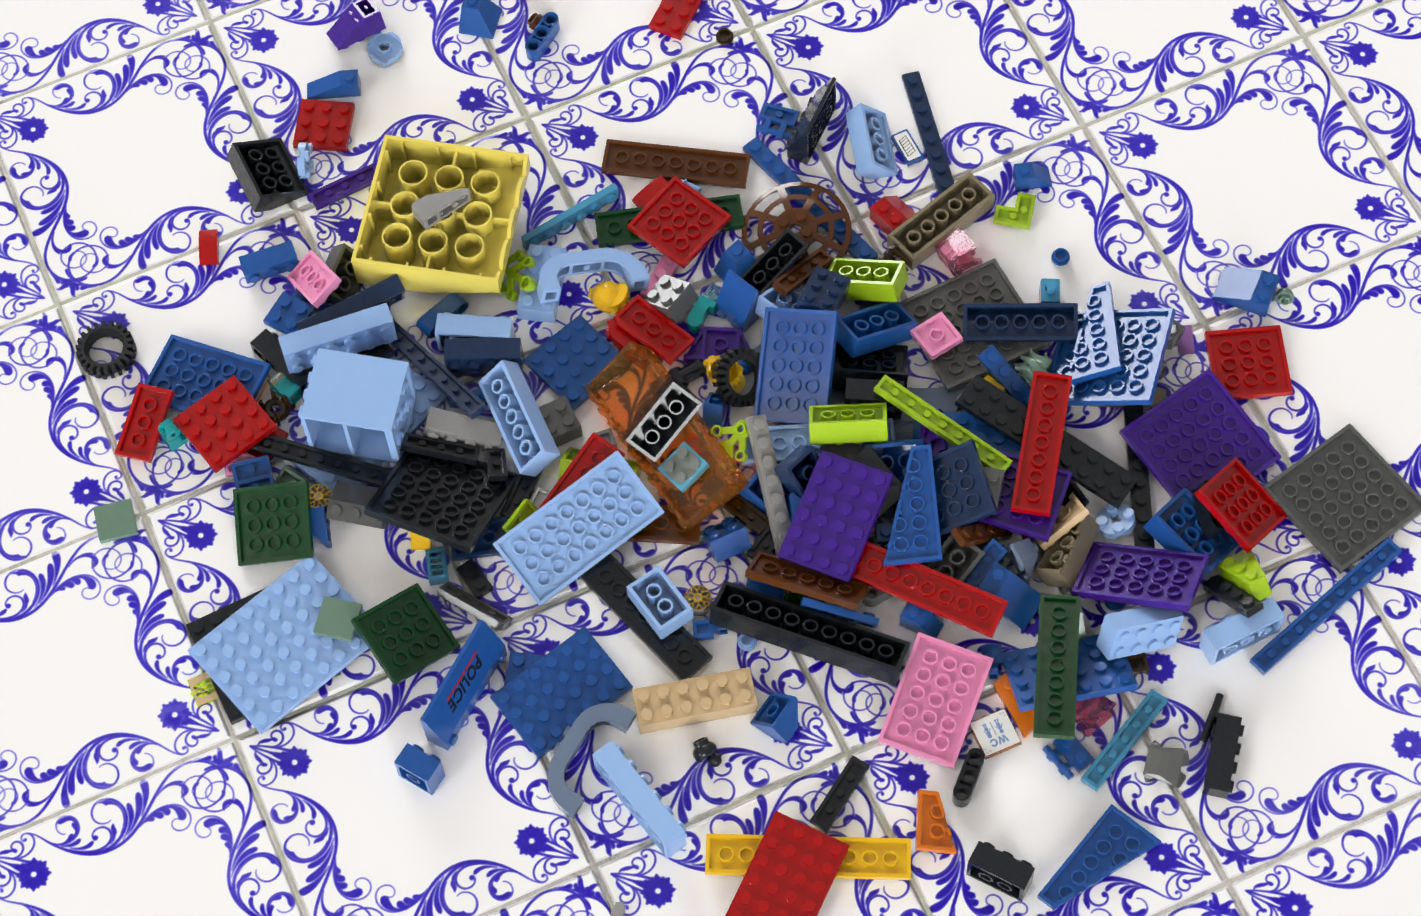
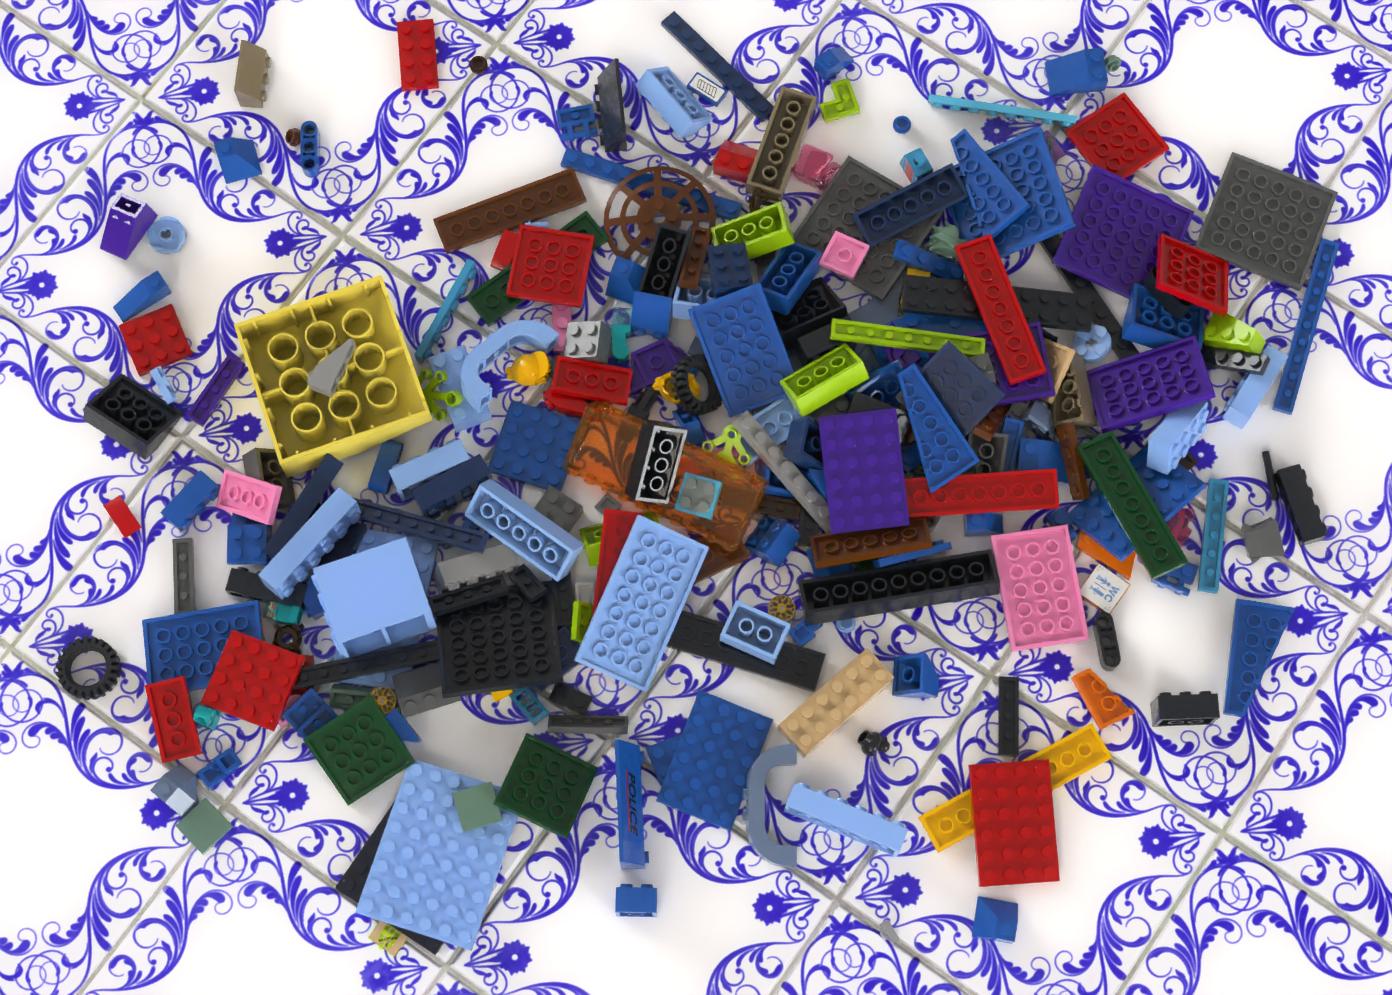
camera: 35 degrees left, 10 degrees up
none -> sand blue slope [150,763,198,818]
none -> dark grey plate [172,537,195,614]
none -> blue slope [197,747,242,790]
none -> medium azure plate [928,94,1077,127]
none -> reddish brown plate [1056,422,1090,500]

